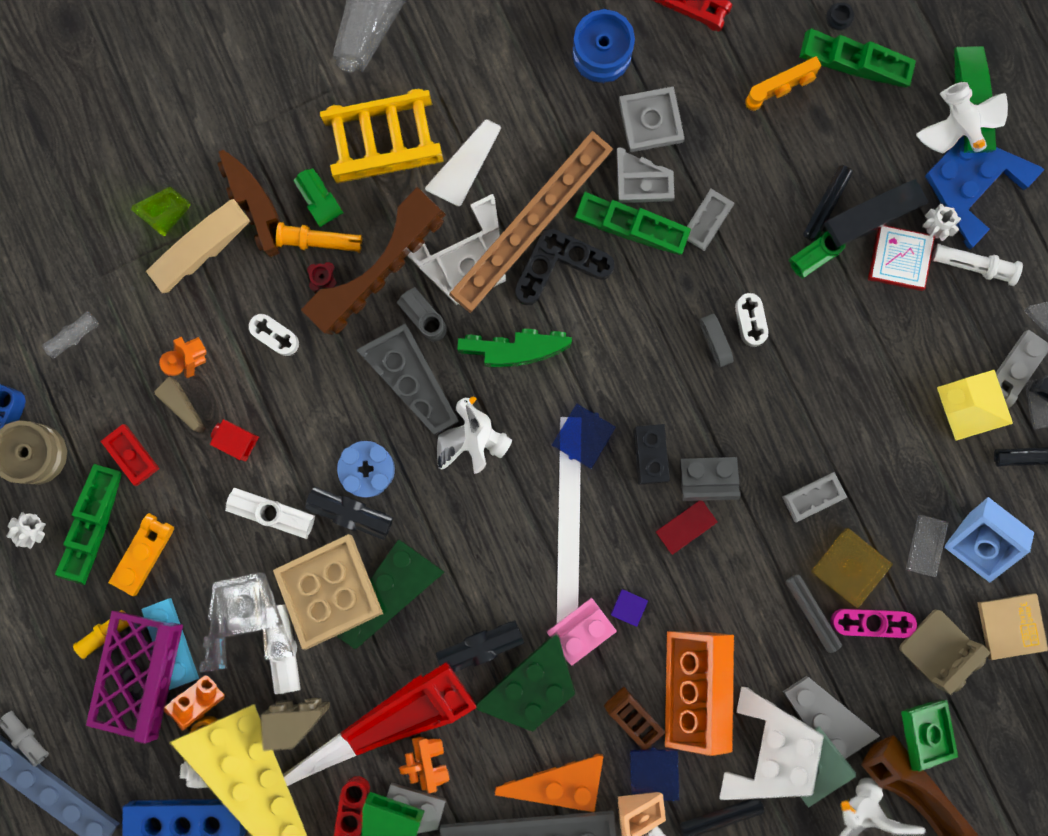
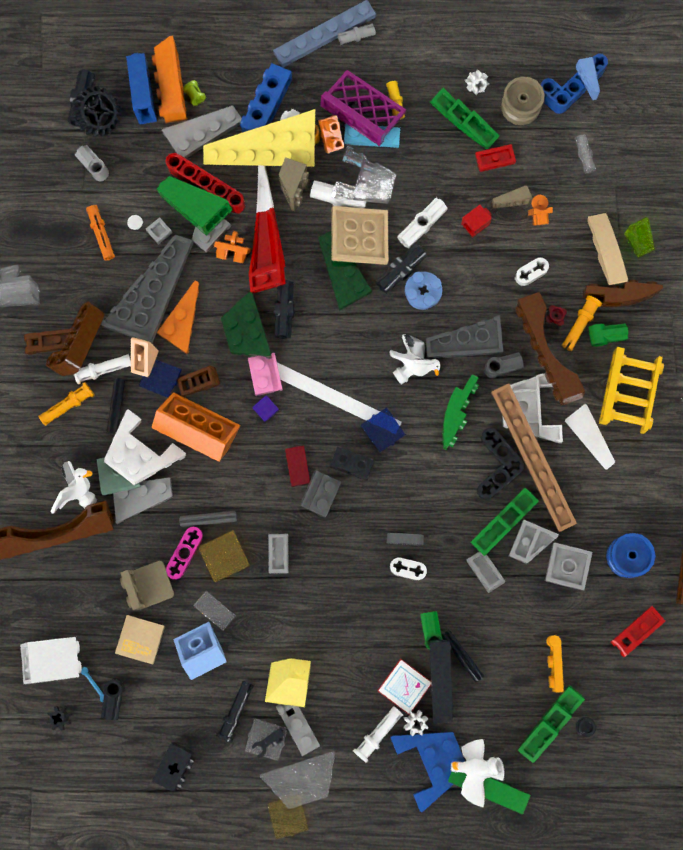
camera: 115 degrees right, 5 degrees down
light orange plate [108,513,174,596] -> none
green plate [901,699,958,771] -> none

